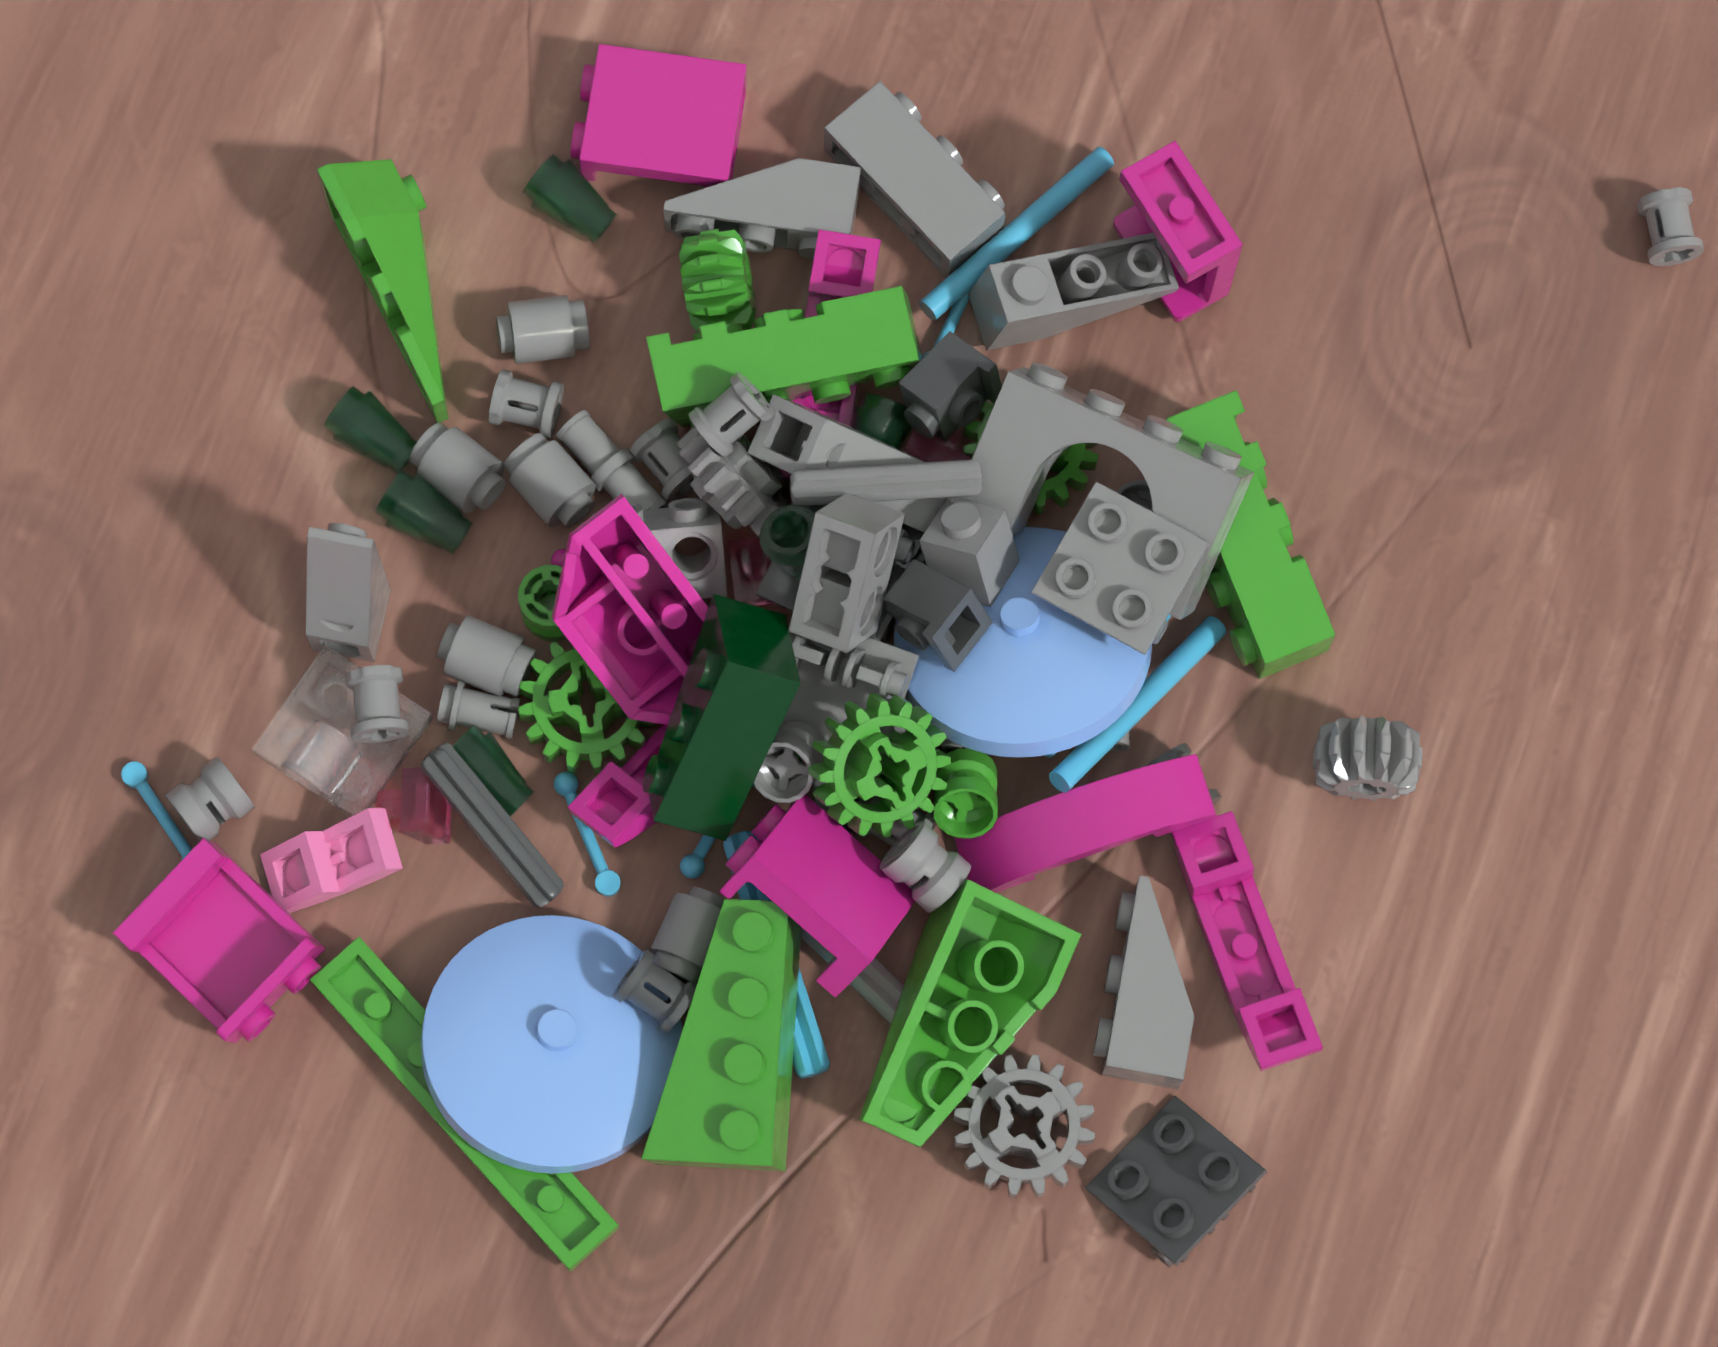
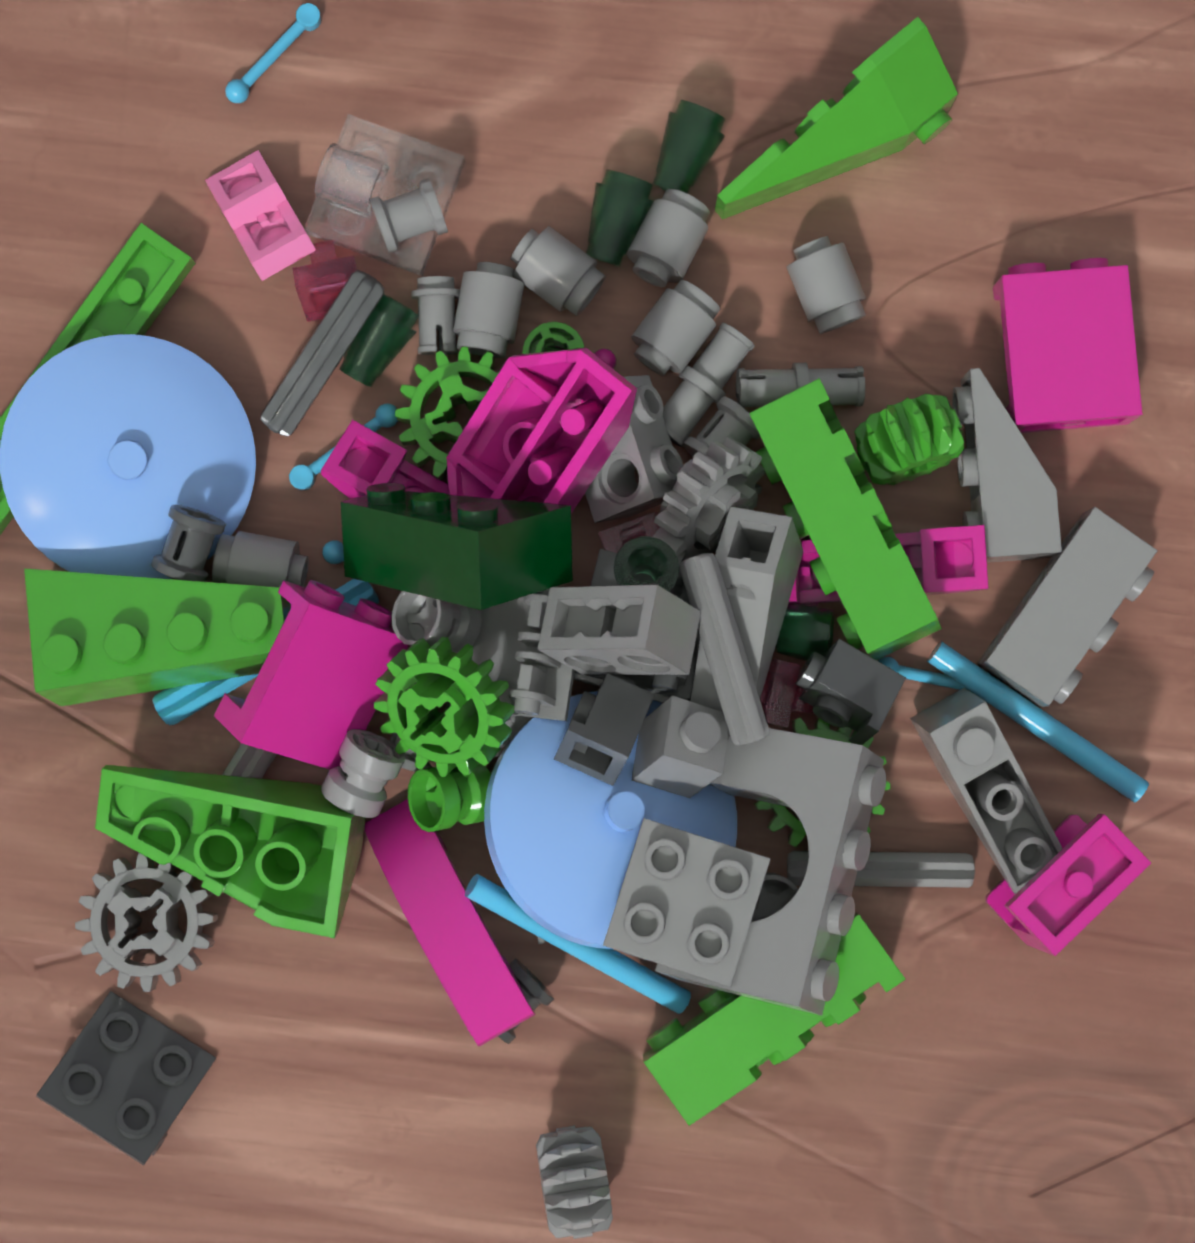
camera: 85 degrees right, 10 degrees up
dark pink panel [113,838,326,1043] -> none
light grey wheel [164,756,255,842] -> none
light grey slope [306,523,391,662] -> none
light grey bush [489,369,564,438] -> none
clear green cone [522,154,617,243] -> none
light grey bush [688,372,775,457] -> none
light grey slope [1093,875,1194,1090] -> none
dark pink slope [1171,811,1323,1071] -> none
none -> light grey brick [510,226,606,316]
none -> light grey pin [736,362,865,409]
none -> light grey axle [787,851,975,888]

